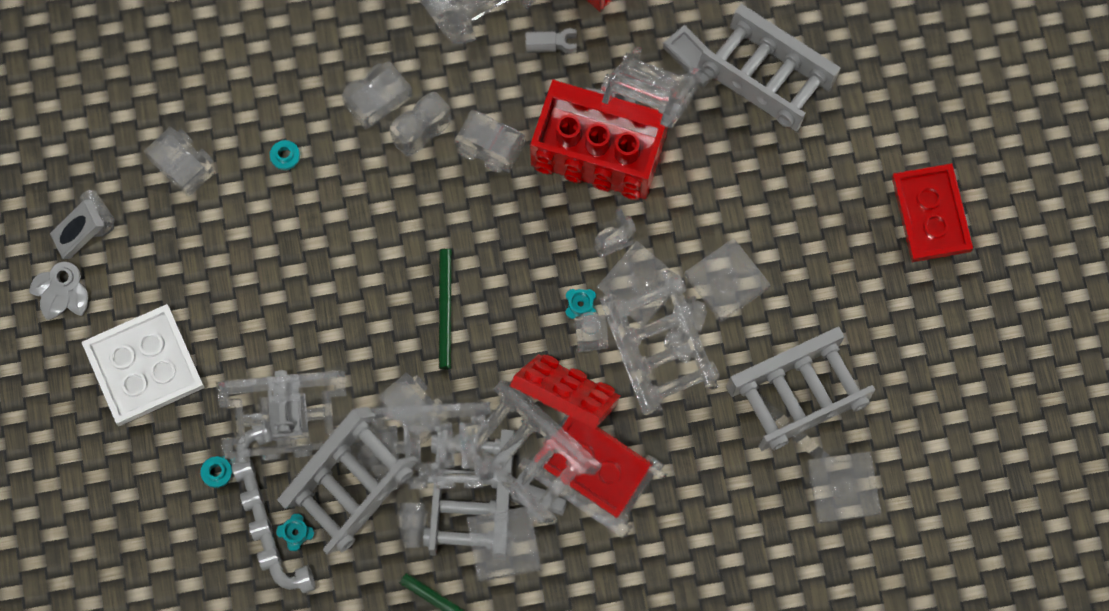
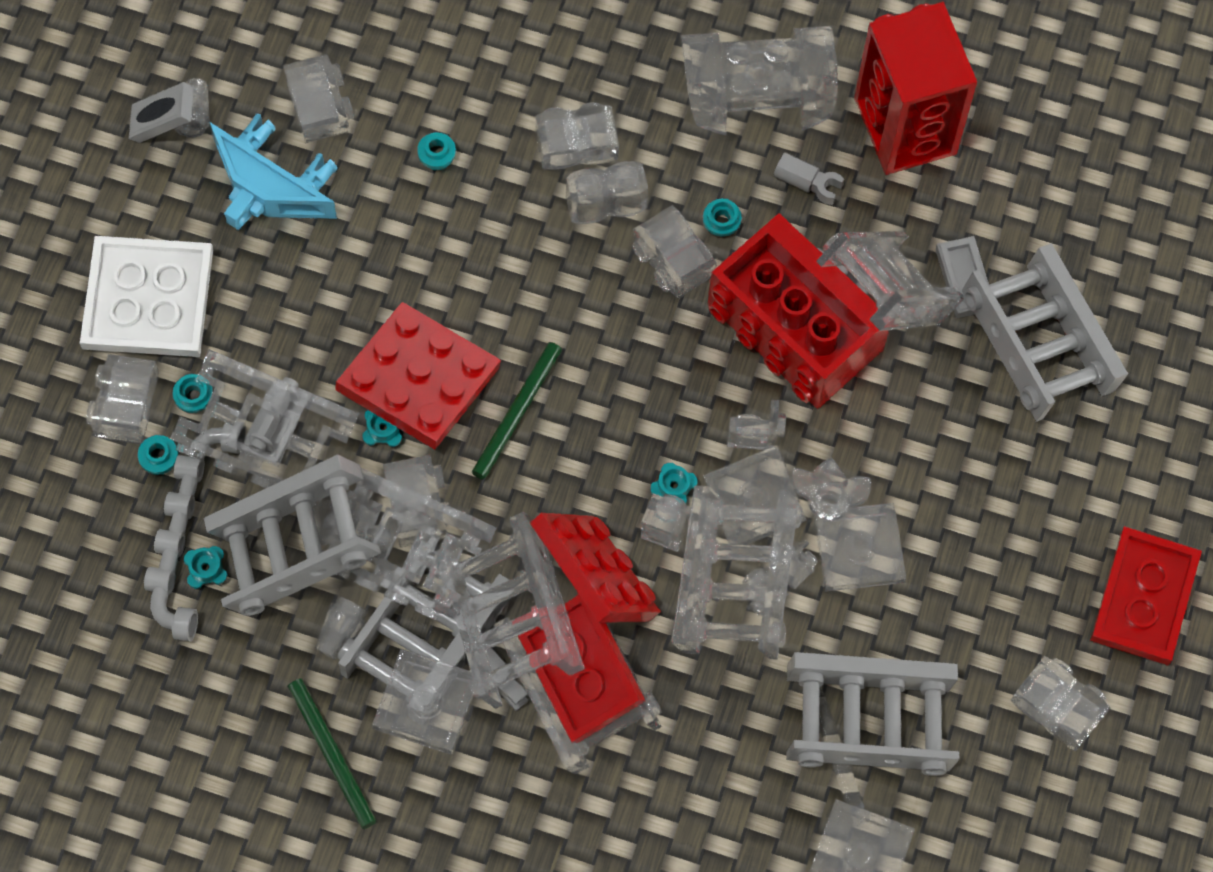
camera: 25 degrees right, 5 degrees down
light grey plate [29,261,88,320] -> none
none -> clear brick [86,354,159,444]
none -> teal plate [173,374,213,413]
none -> medium azure connector [210,114,337,230]
none -> red plate [335,302,501,450]
none -> teal plate [362,410,402,447]
none -> teal plate [703,198,742,237]
none -> clear plate [791,458,871,520]
none -> clear brick [1011,656,1111,751]

